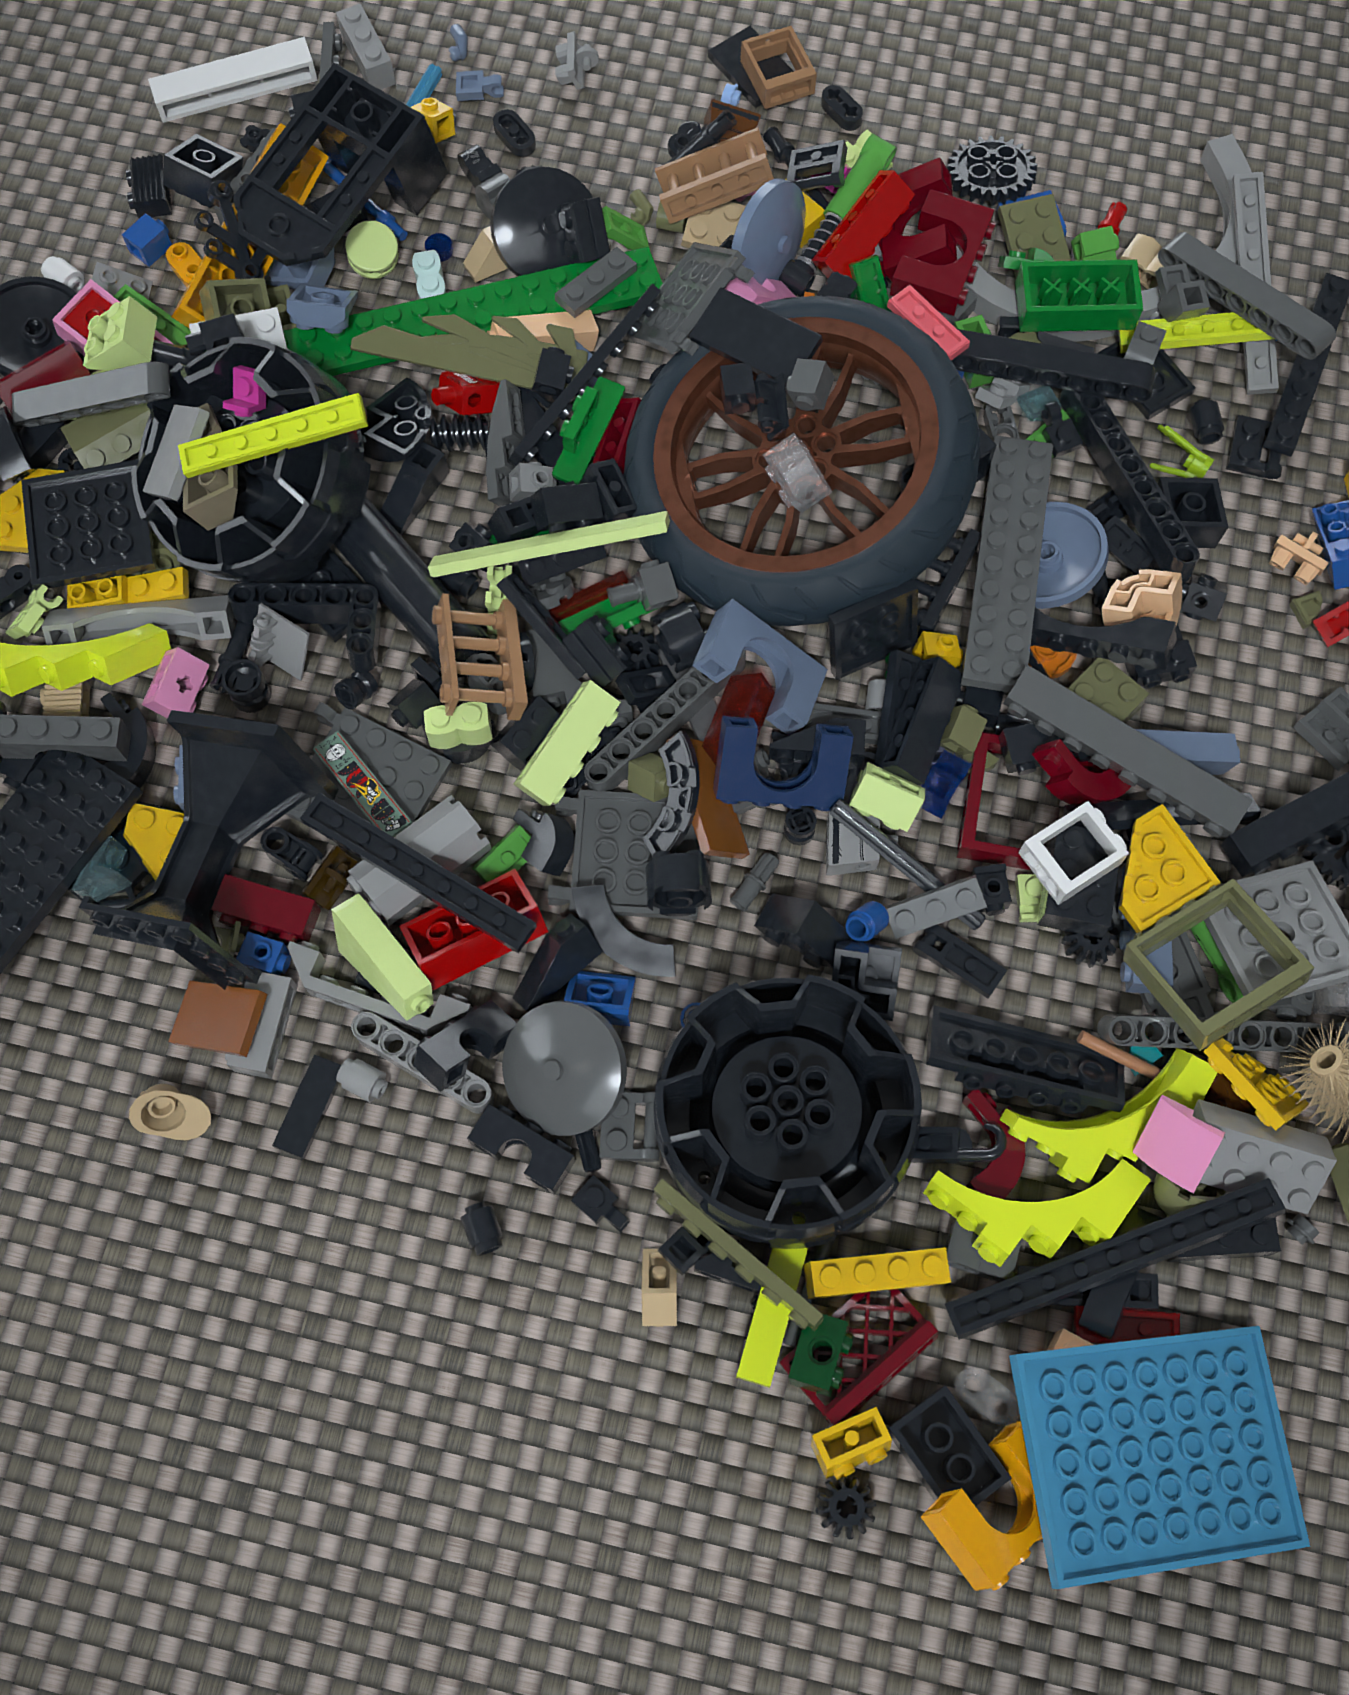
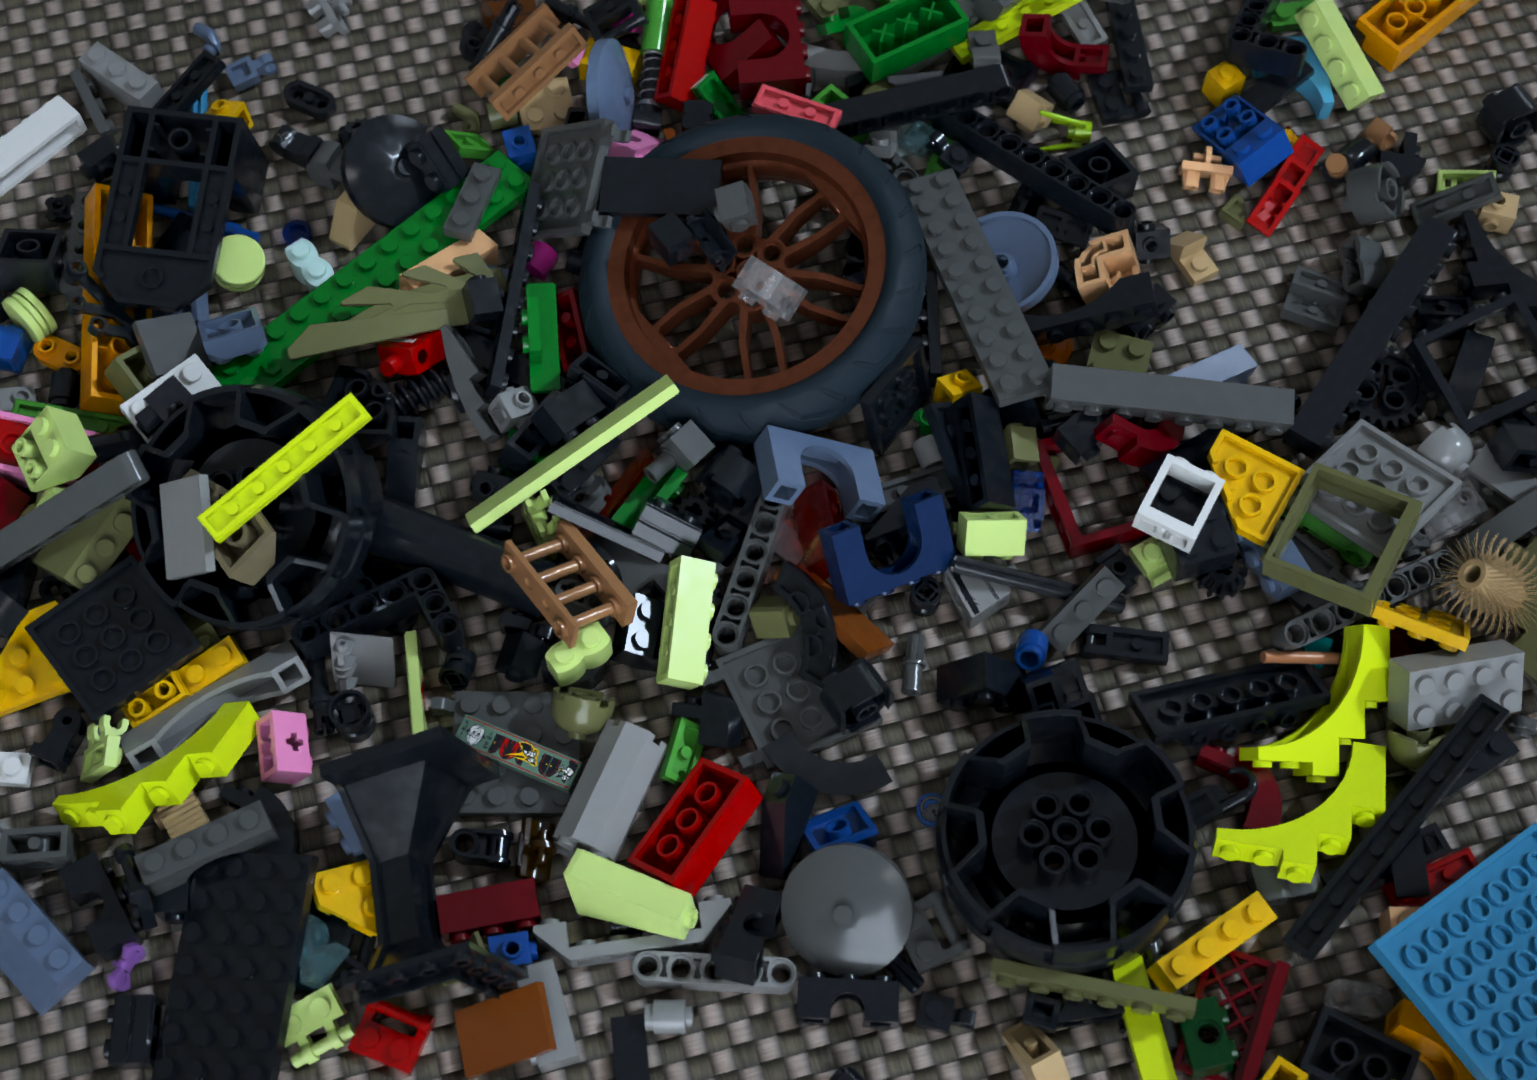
camera: 30 degrees left, 5 degrees down
dark pink bracket [223,365,266,417] -> none
black plate [300,793,537,954] -> none
bright pink slope [1133,1095,1225,1194] -> none
none -> yellowish green head [2,287,58,343]
none -> black brick [48,367,81,408]
none -> dark grey tile [132,311,212,380]
none -> black tile [153,49,227,112]
none -> yellowish green plate [284,983,356,1069]
none -> red plate [348,1000,436,1076]
none -> yellowish green tile [404,630,428,734]
none -> blue brick [501,125,537,173]
none -> dark pink brick [525,240,558,281]
none -> olive cylinder [551,686,616,740]
none -> tan brick [1005,89,1055,133]
none -> dark red arch [1019,14,1110,80]
none -> tan slope [1170,230,1219,288]

